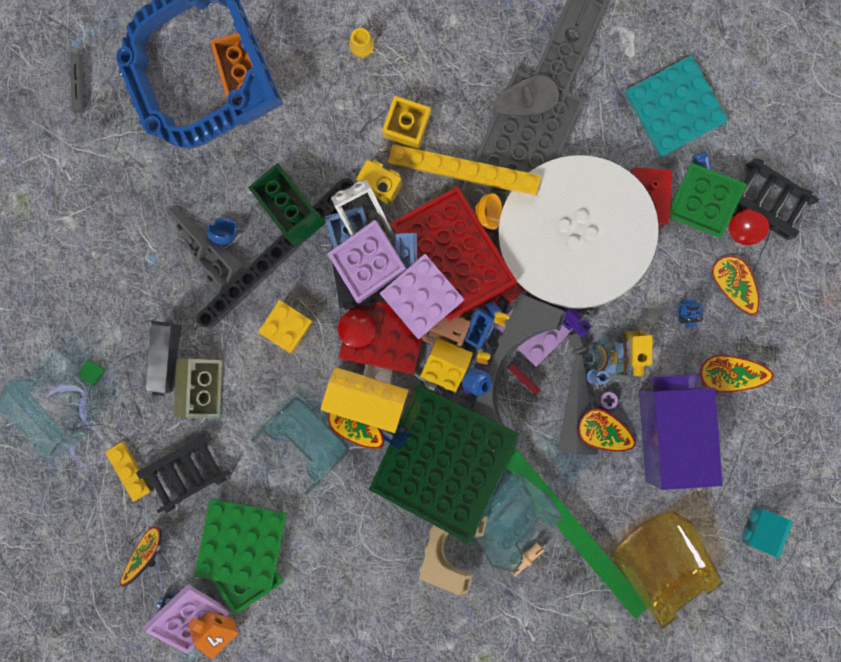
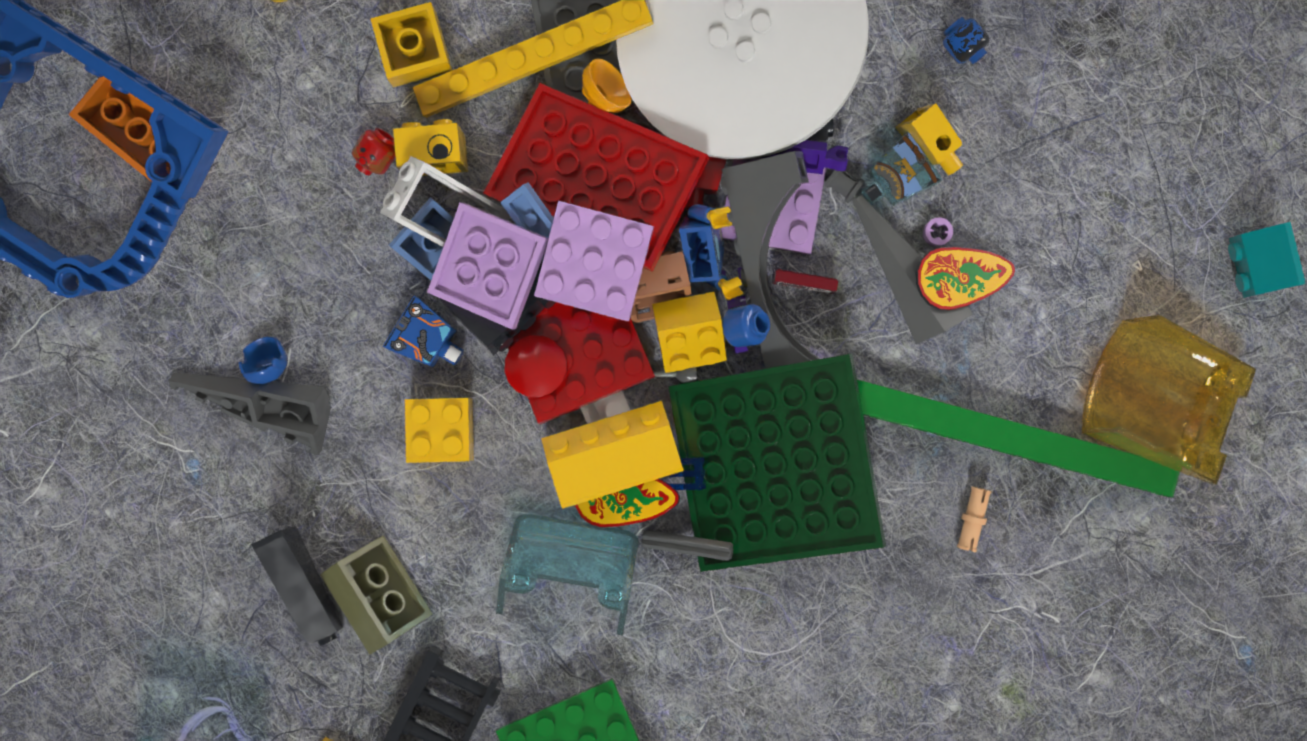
camera: 35 degrees left, 0 degrees up
green tile [77,359,106,386] -> none
black beam [196,178,354,328] -> none
dark green brick [248,163,326,248] -> none
tan arch [419,516,488,596] -> none
clear light blue windscreen [476,473,563,572] -> none
medium blue pin [586,369,609,384] -> none
dark purple container [639,374,723,490] -> none
shield [700,354,774,393] -> none
none -> red head [351,128,396,176]
none -> torso [383,296,464,367]
none -> dark grey axle [642,530,733,560]

